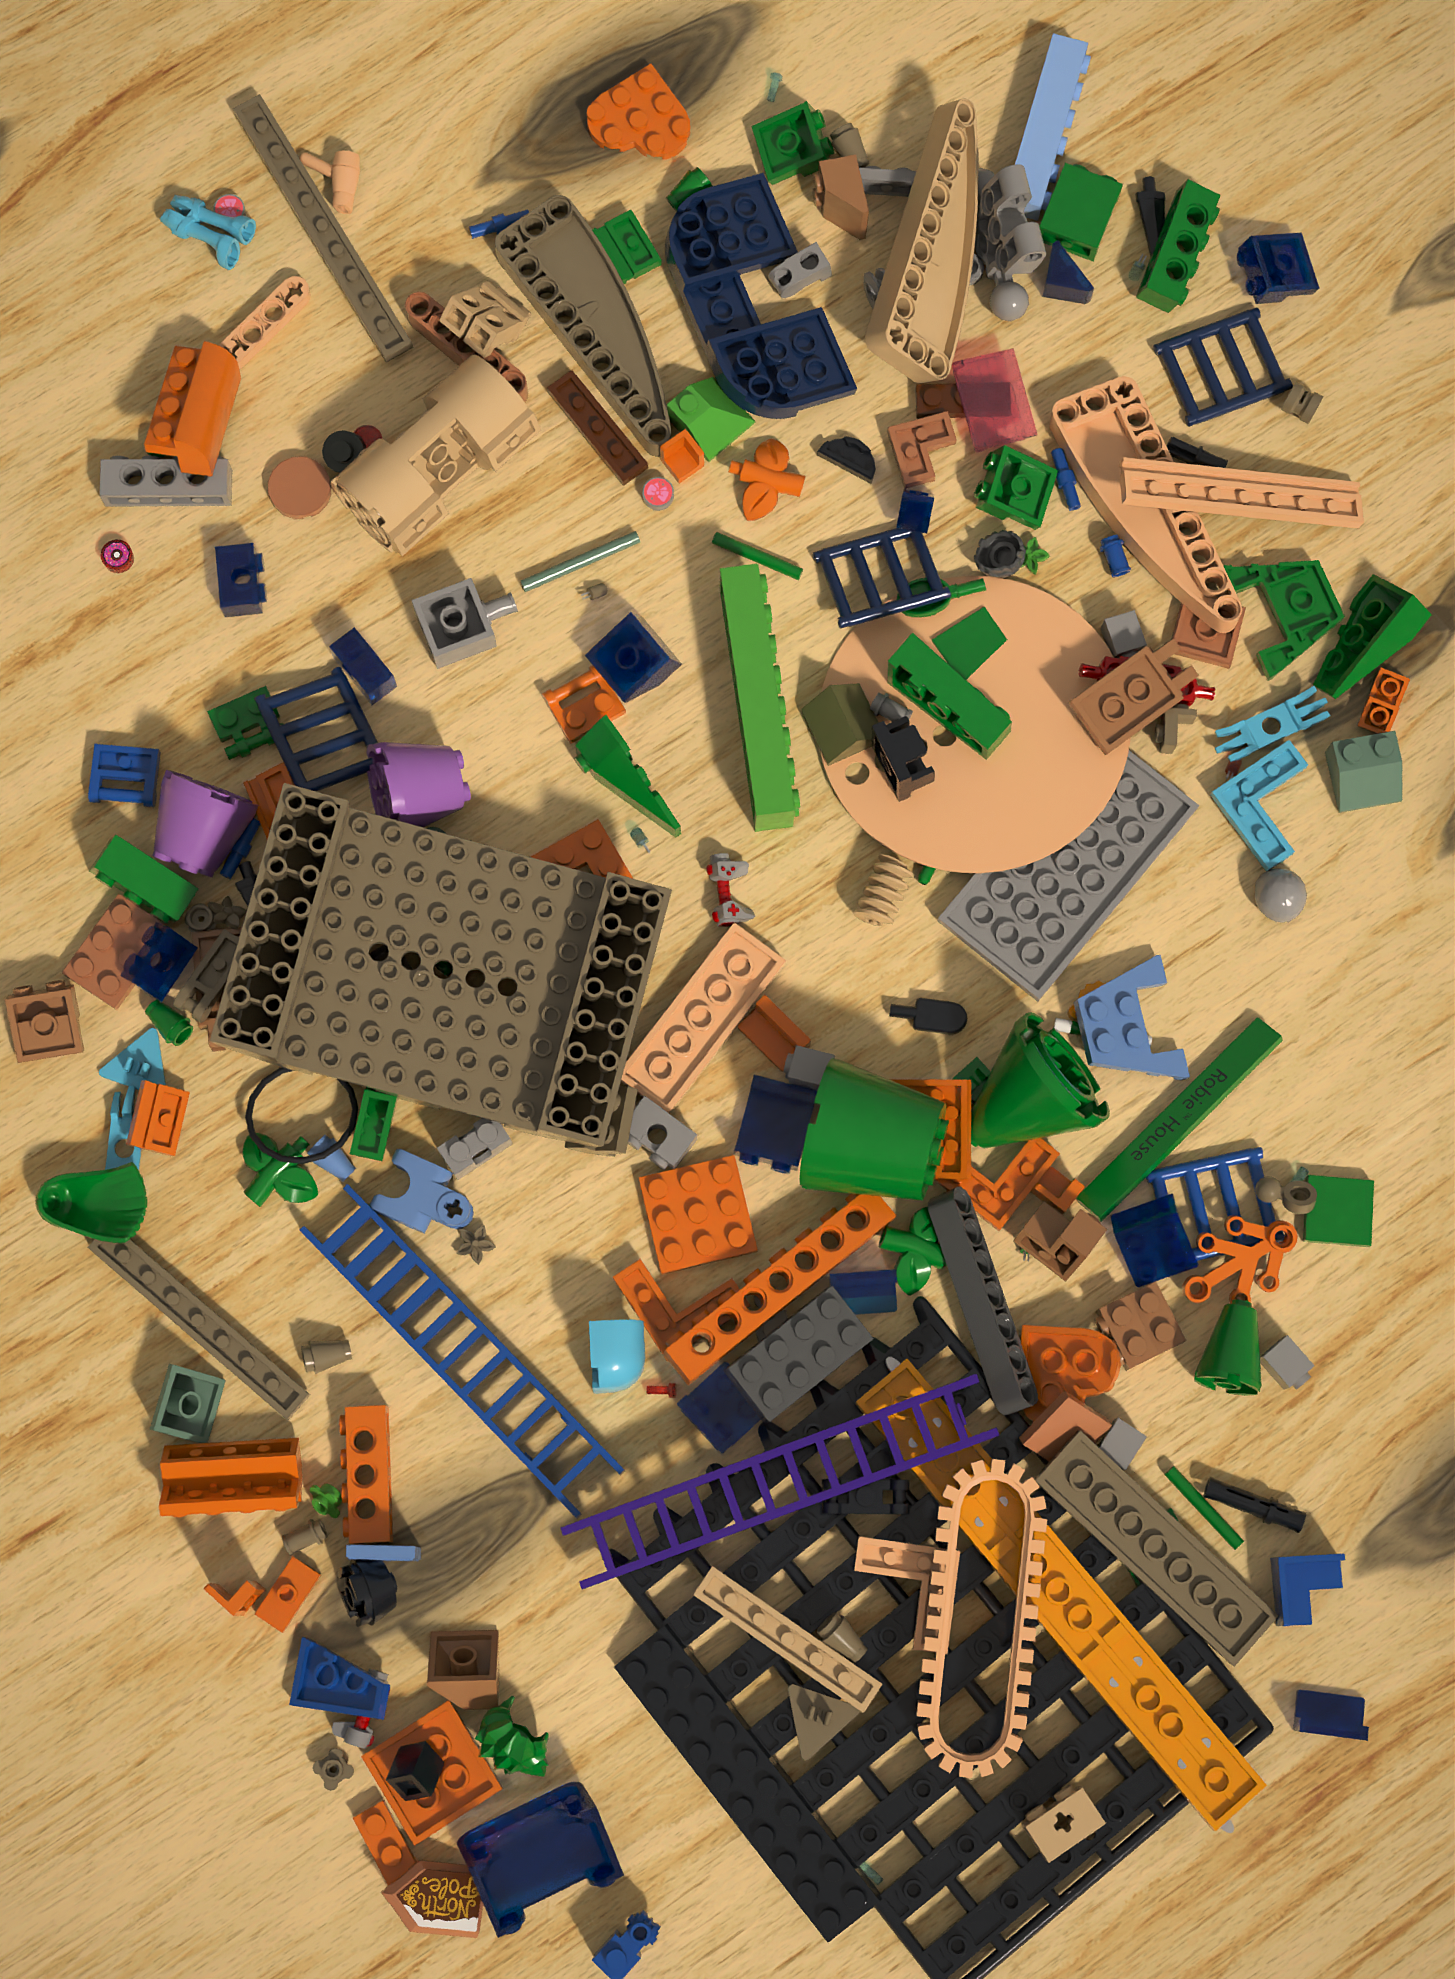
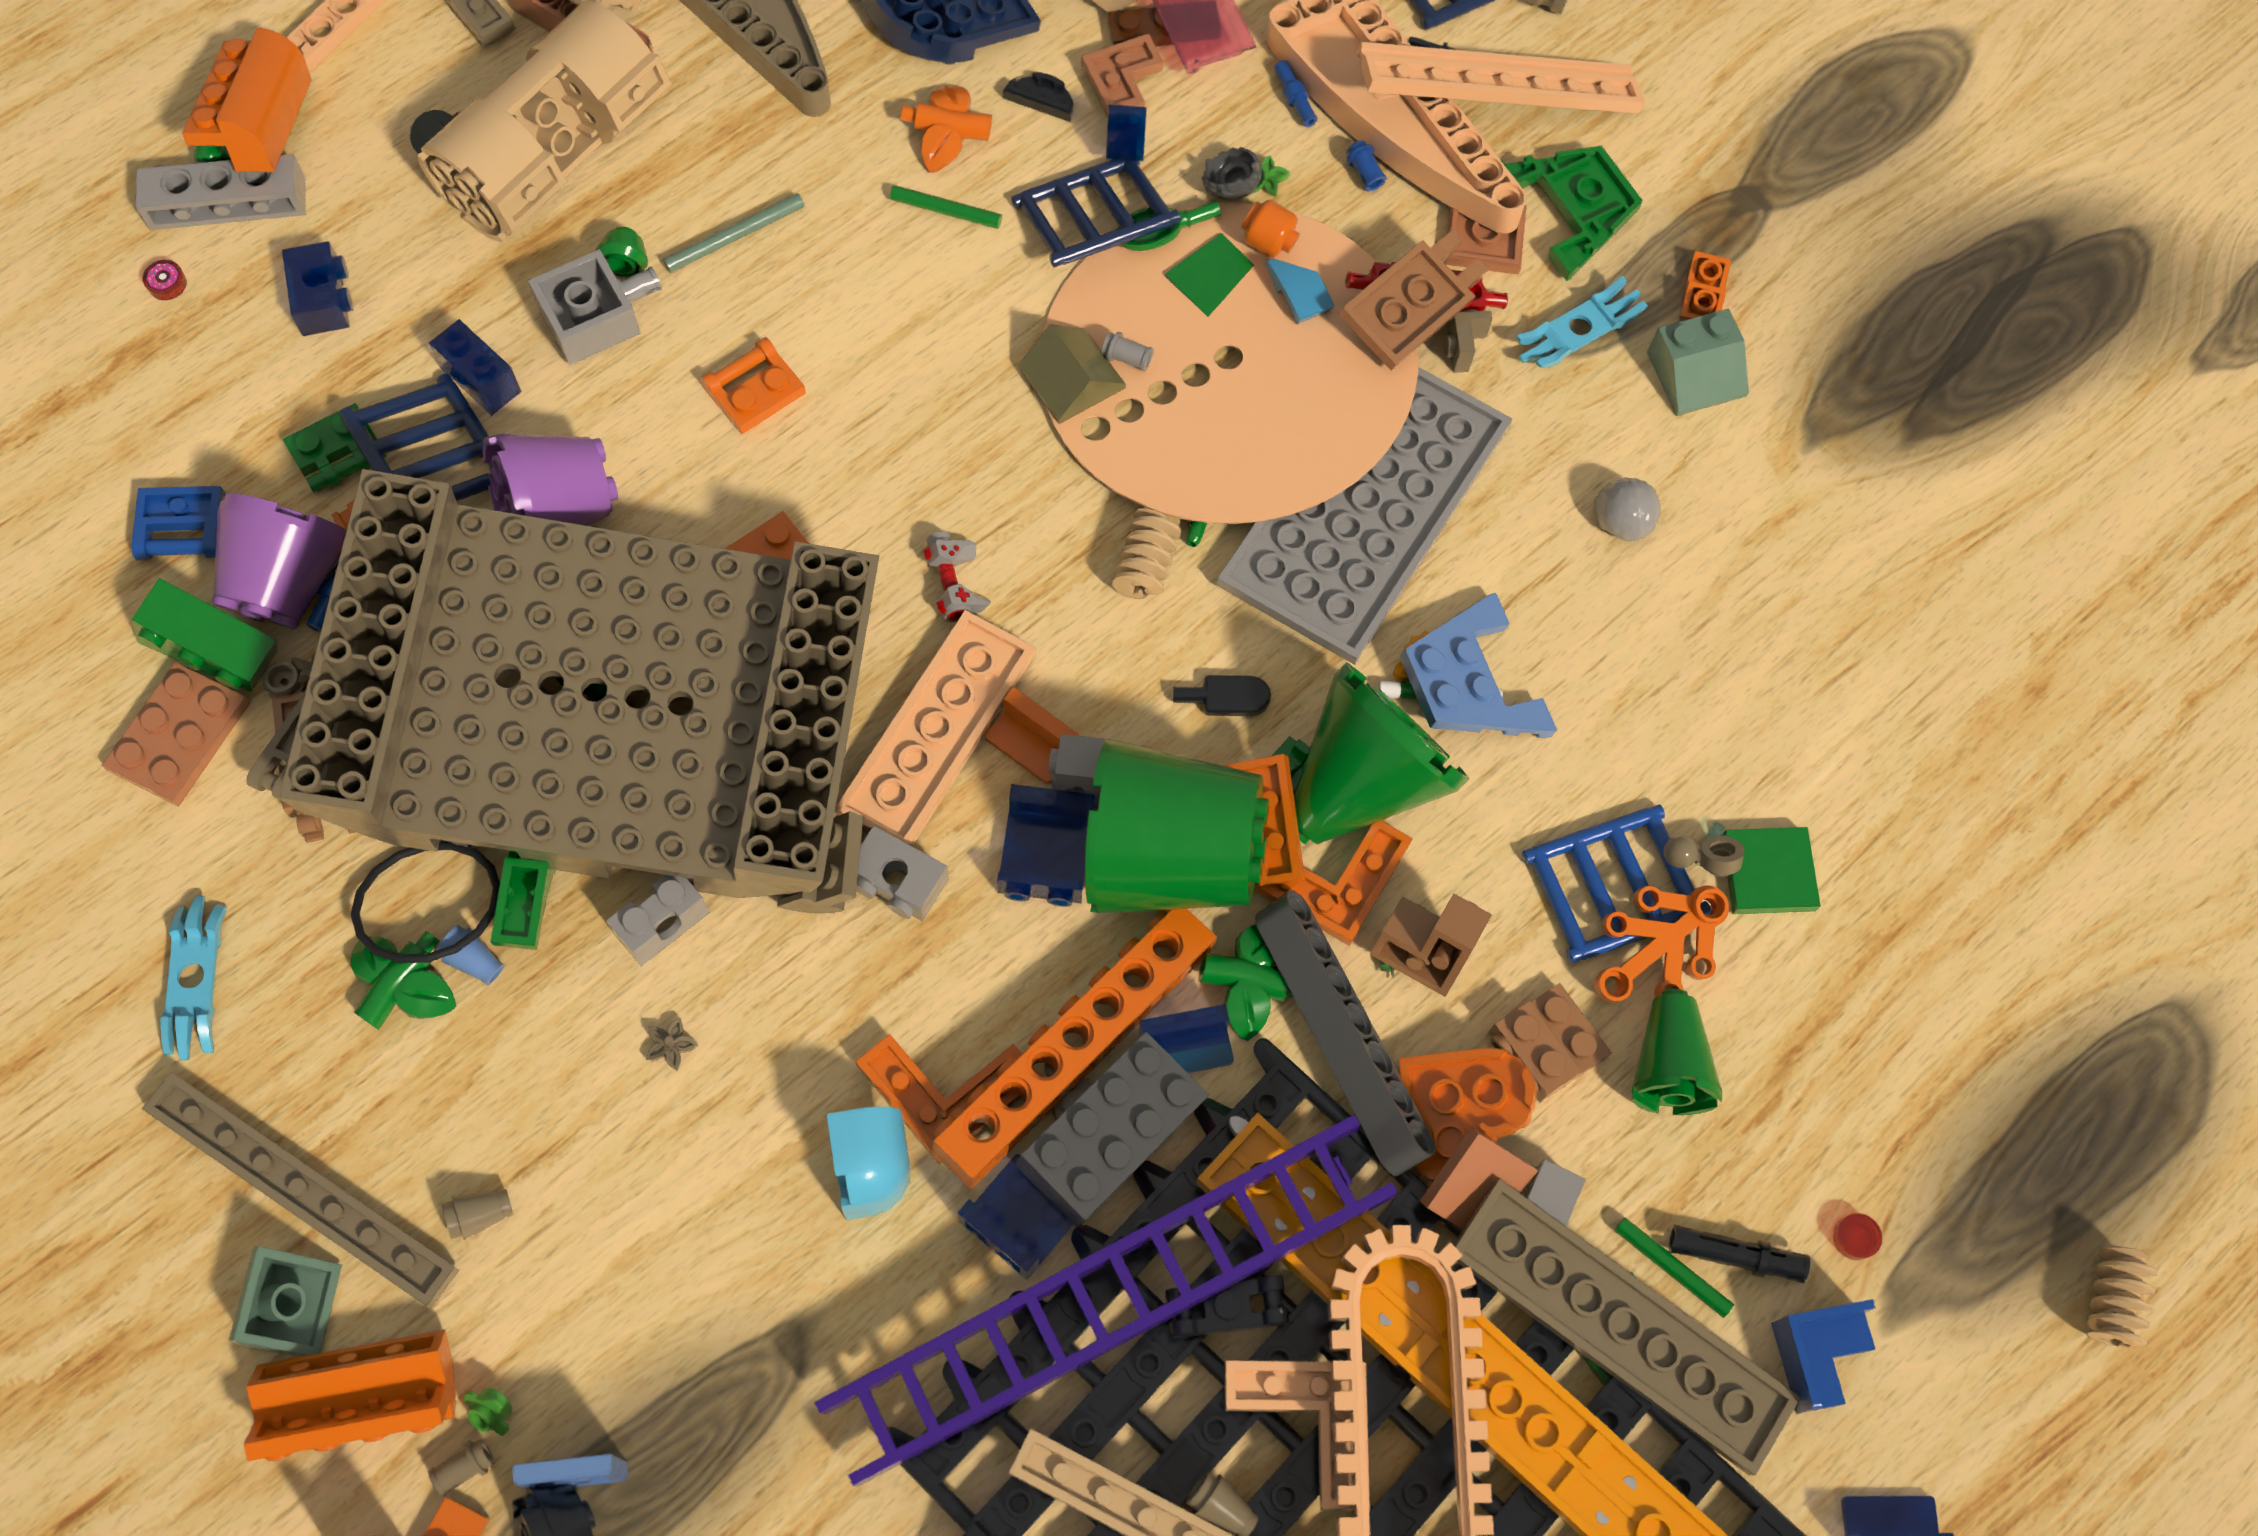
camera: 10 degrees left, 10 degrees down
medium nougat plate [5,980,84,1063] -> none
green hair [35,1162,148,1243] -> none
medium azure piece [99,1028,166,1090] -> none
clear blue brick [120,922,198,1002] -> none
orange plate [126,1080,190,1156] -> none
green cone [145,1000,193,1046] -> none
nougat tile [268,457,331,520] -> none
blue ladder [300,1184,625,1519] -> none
orange brick [339,1405,393,1544] -> none
medium blue piece [369,1149,474,1234] -> none
reddish brown plate [547,370,648,486] -> none
green wedge [574,715,681,838] -> none
dark tan piece [581,583,608,600] -> none
clear blue slope [585,612,682,703] -> none
clear light blue piece [630,827,650,853] -> none
orange plate [638,1155,758,1275] -> none
tile [642,477,674,511] -> none
clear red piece [647,1383,677,1398] -> none
orange panel [660,429,704,484] -> none
bright green slope [666,377,755,462] -> none
bright green brick [720,564,800,832] -> none
black panel [872,716,935,802] -> none
green wedge [887,633,1012,760] -> none
green plate [974,445,1058,530] -> none
orange panel [1031,1167,1085,1214] -> none
green tile [1076,1017,1283,1222] -> none
light grey brick [1100,610,1147,658] -> none
clear blue bracket [1110,1193,1198,1287] -> none
medium azure plate [1210,740,1308,871] -> none
clear red piece [1225,759,1242,780] -> none
light grey brick [1260,1335,1314,1390] -> none
green wedge [1313,574,1432,699] -> none
none -> green cone [595,227,648,277]
none -> orange head [1241,200,1300,258]
none -> dark azure slope [1265,259,1334,324]
none -> clear red tile [1833,1213,1882,1261]

